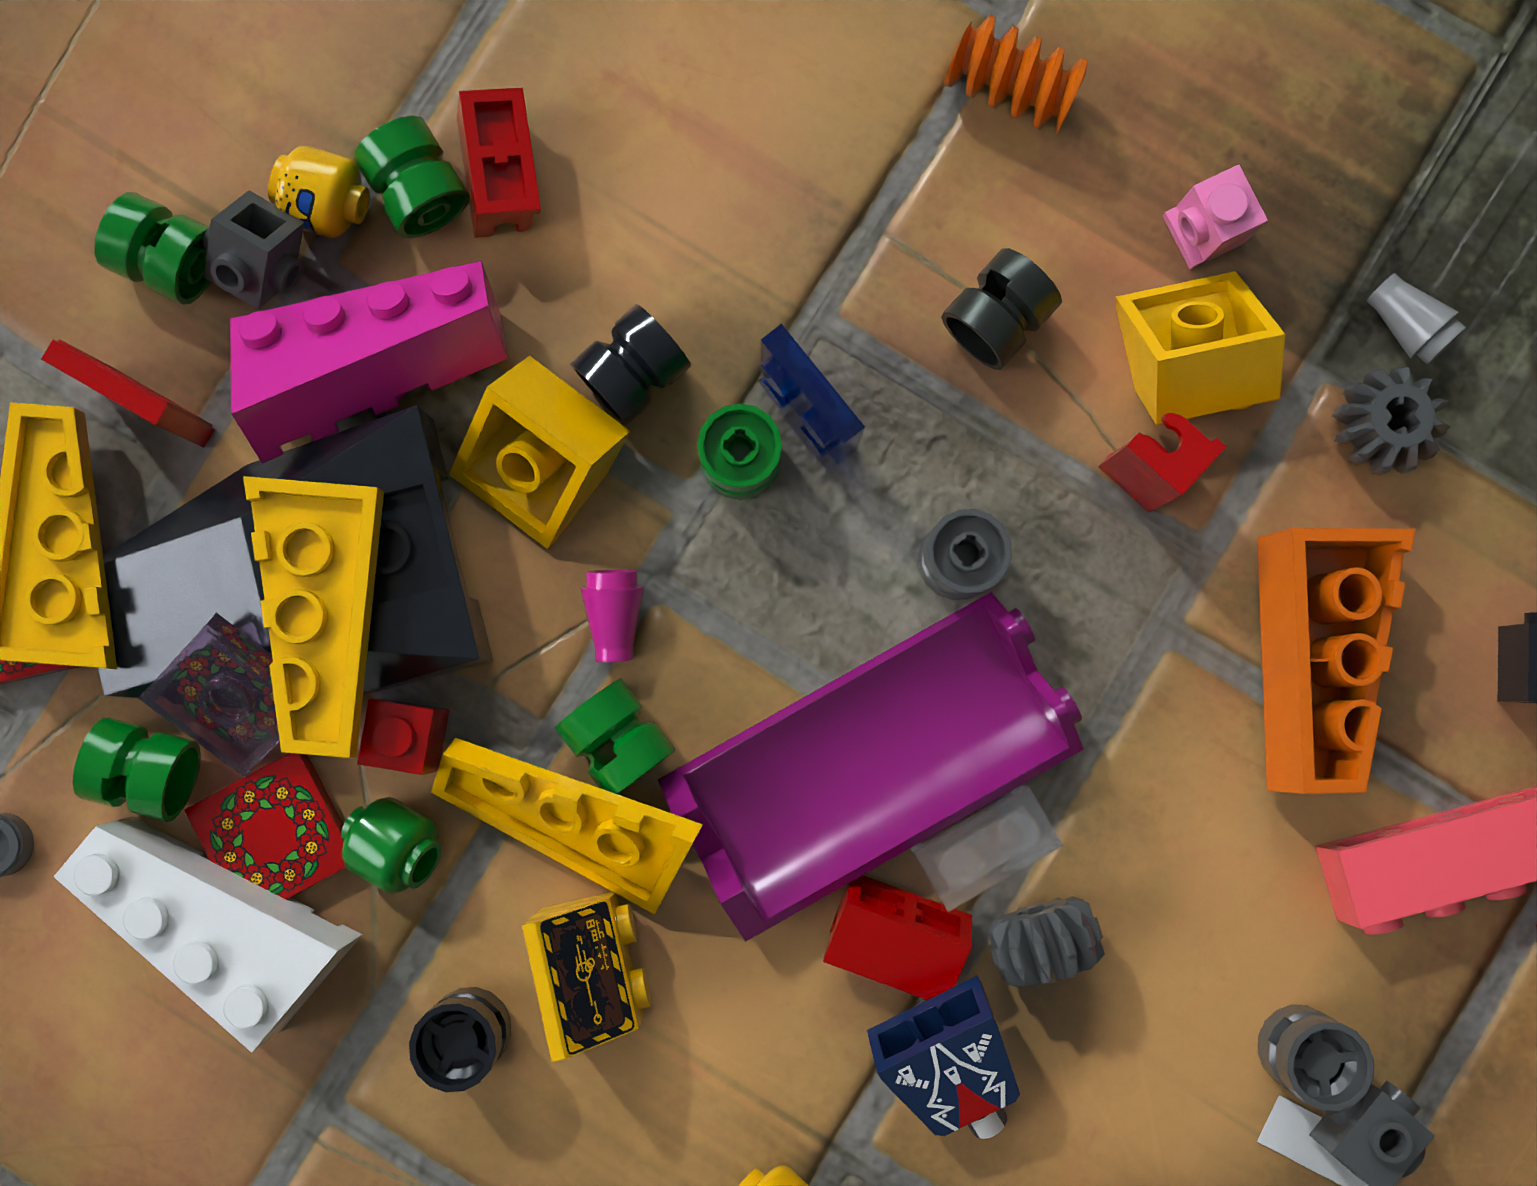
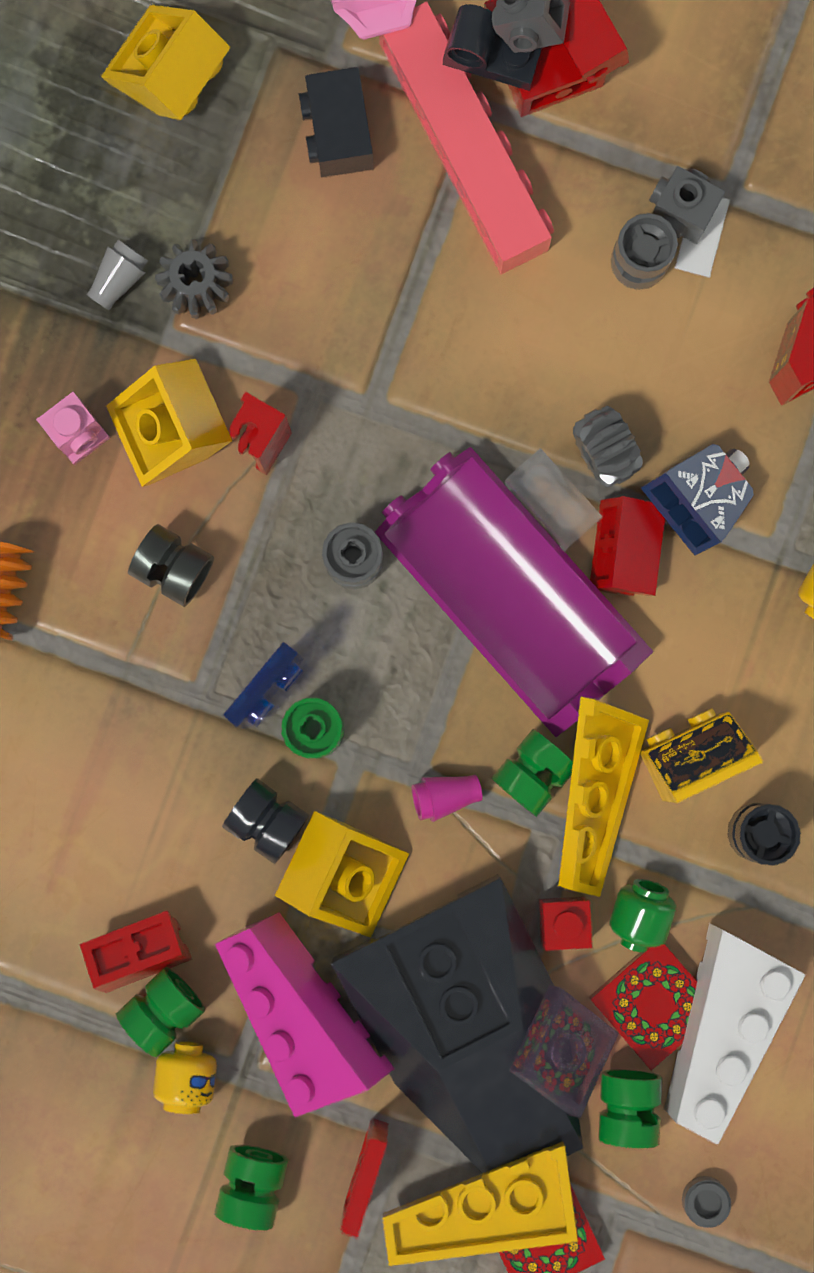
camera: 100 degrees left, 0 degrees up
dark grey brick [203,190,304,309] -> none
yellow wing [243,476,384,758] -> none
orange wedge [1257,528,1416,794] -> none

